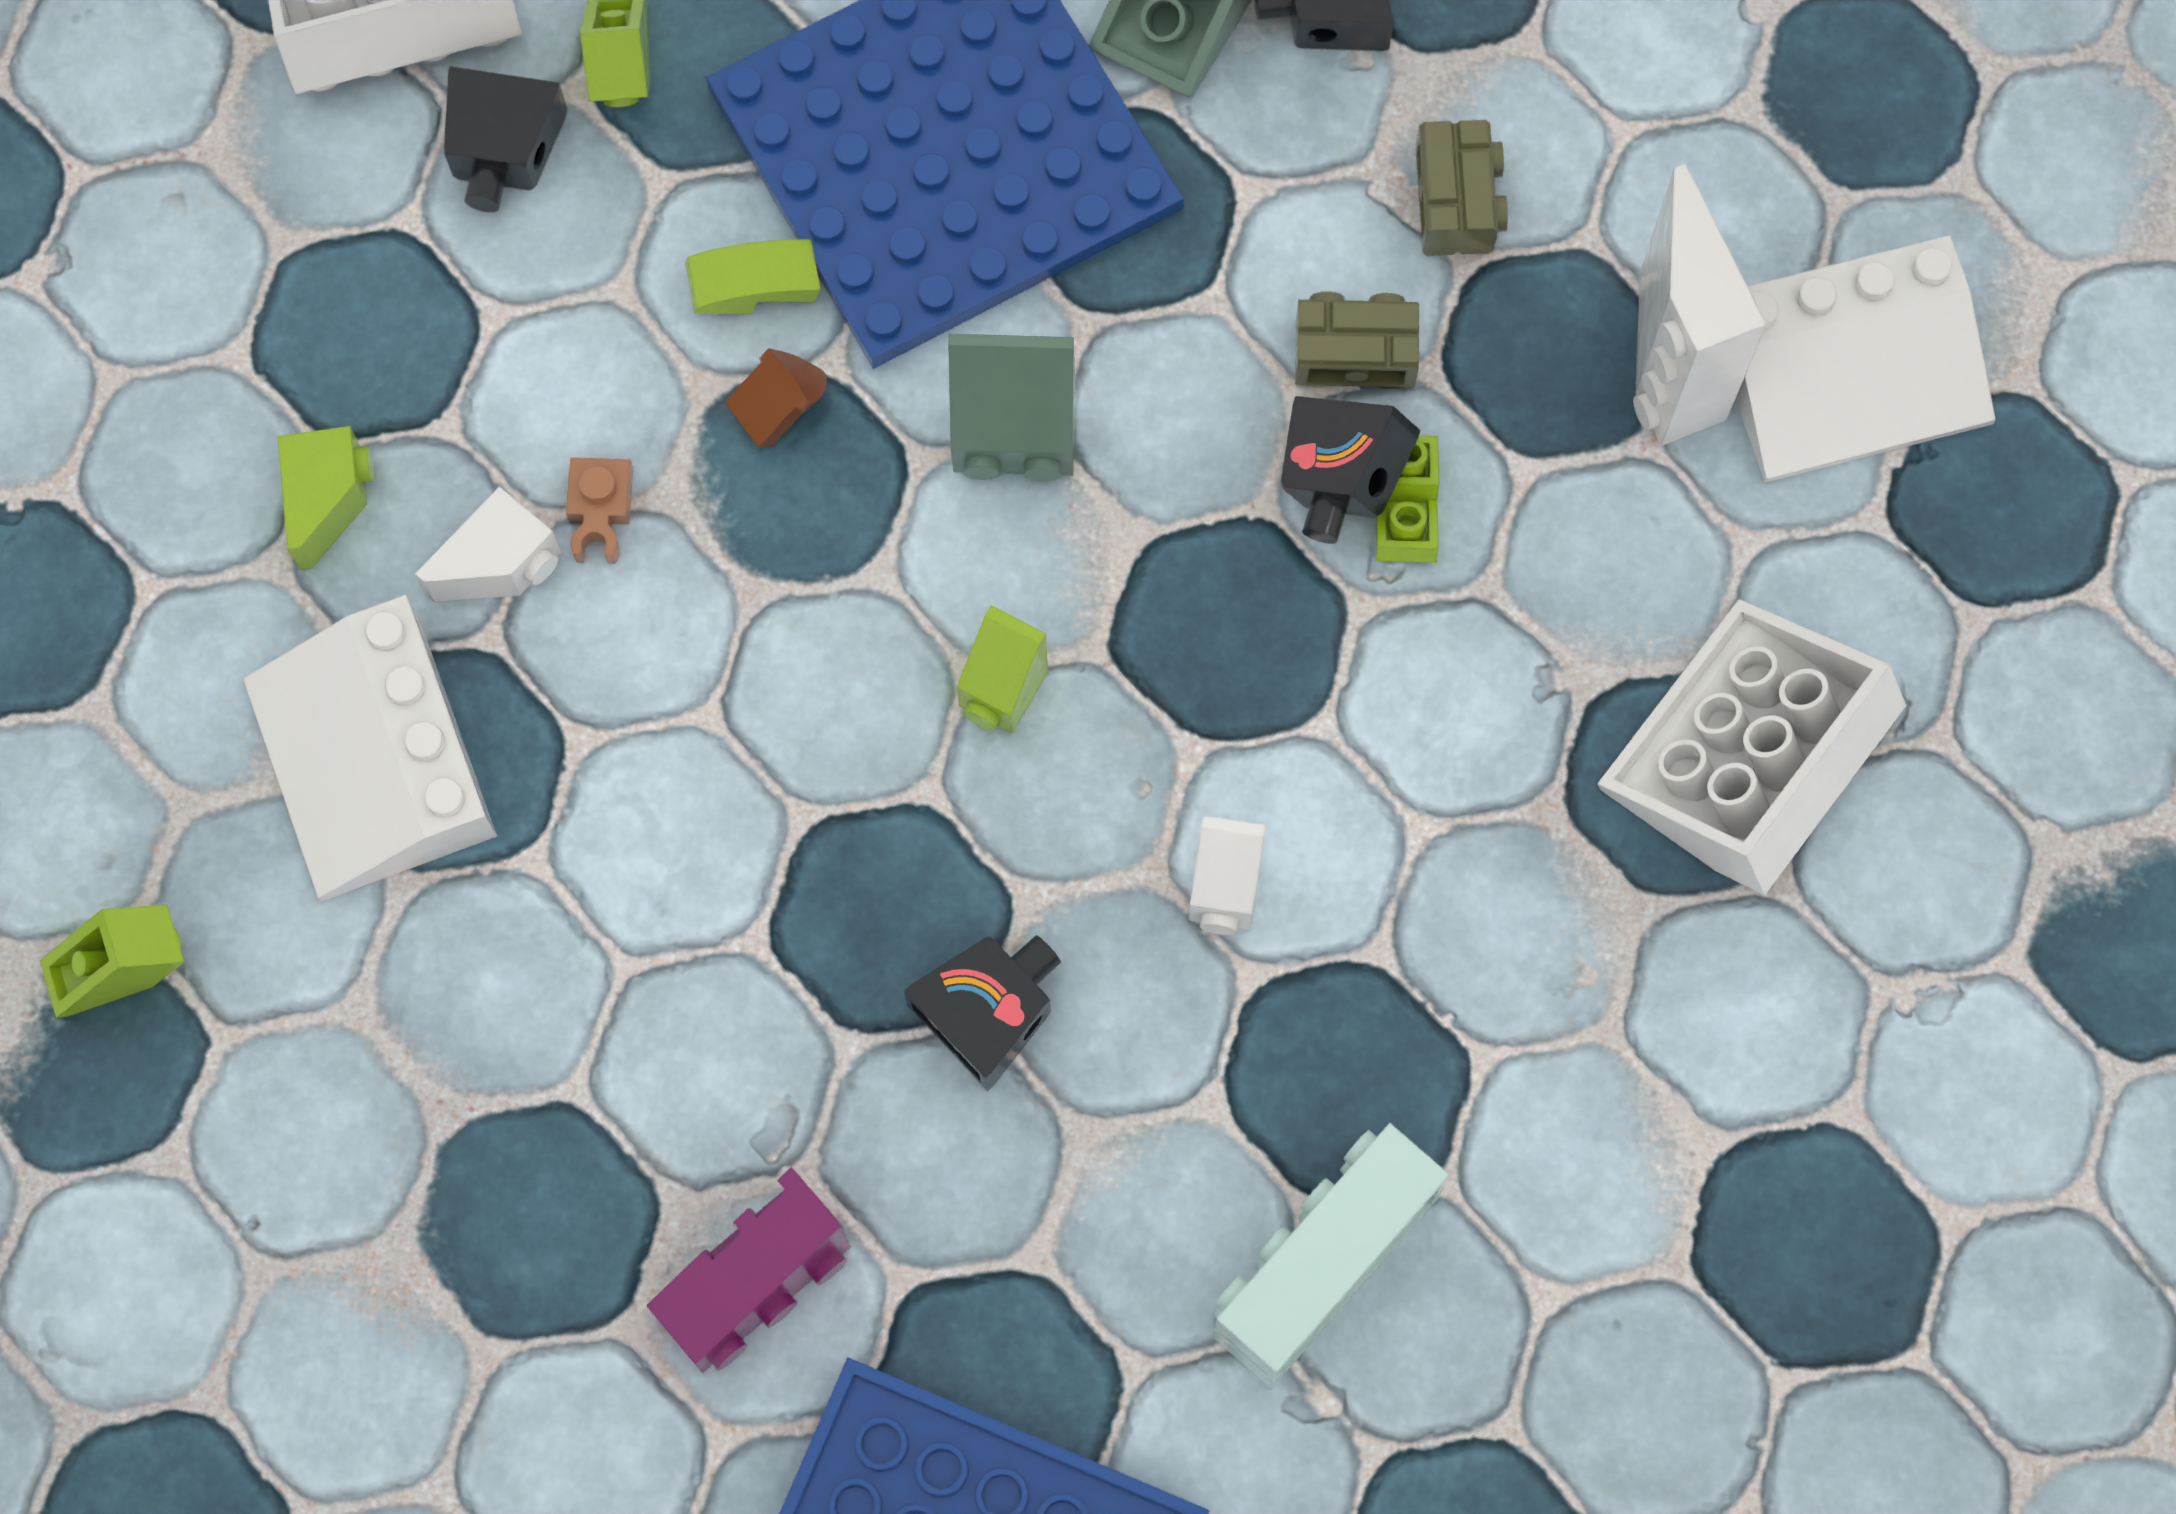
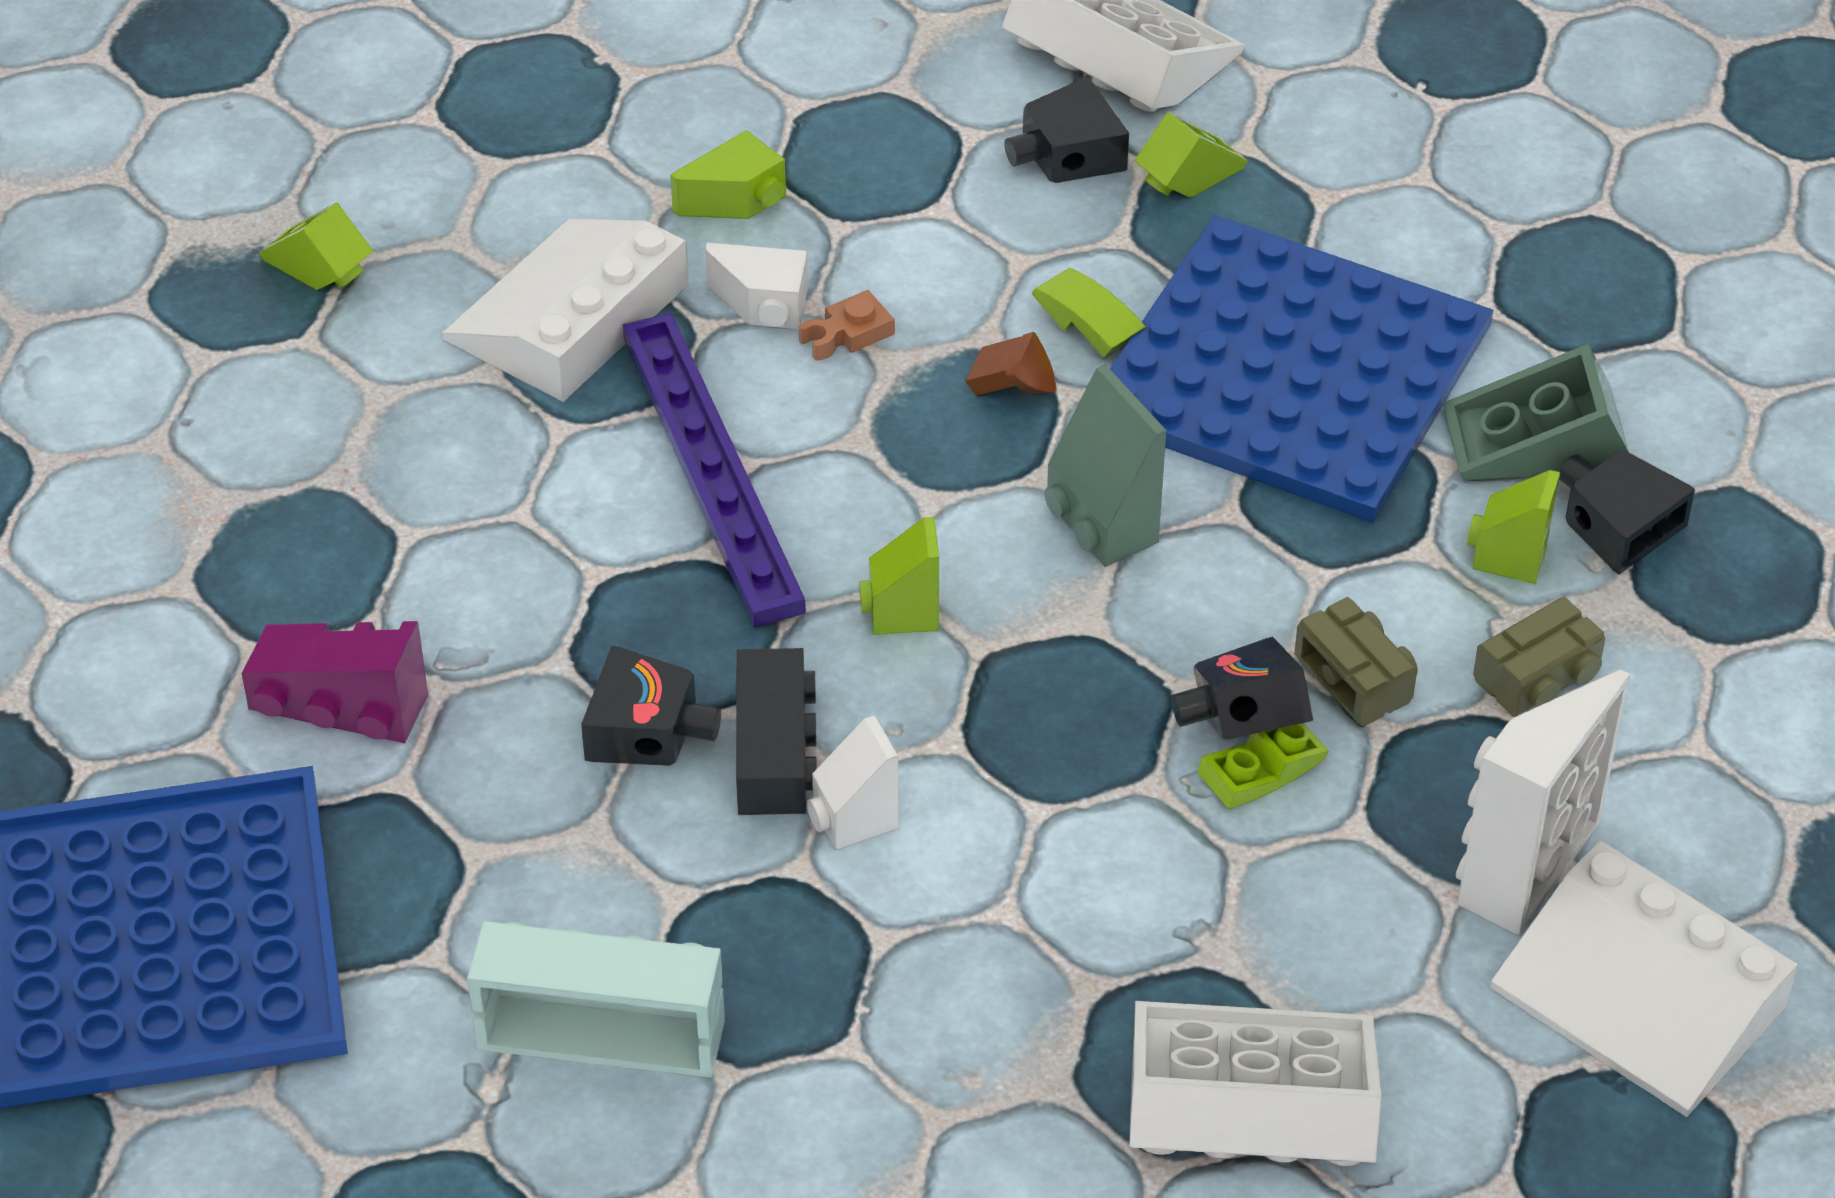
camera: 55 degrees right, 25 degrees down
none -> dark purple plate [623,312,806,628]
none -> black brick [736,648,817,815]
none -> lime slope [1467,470,1560,584]

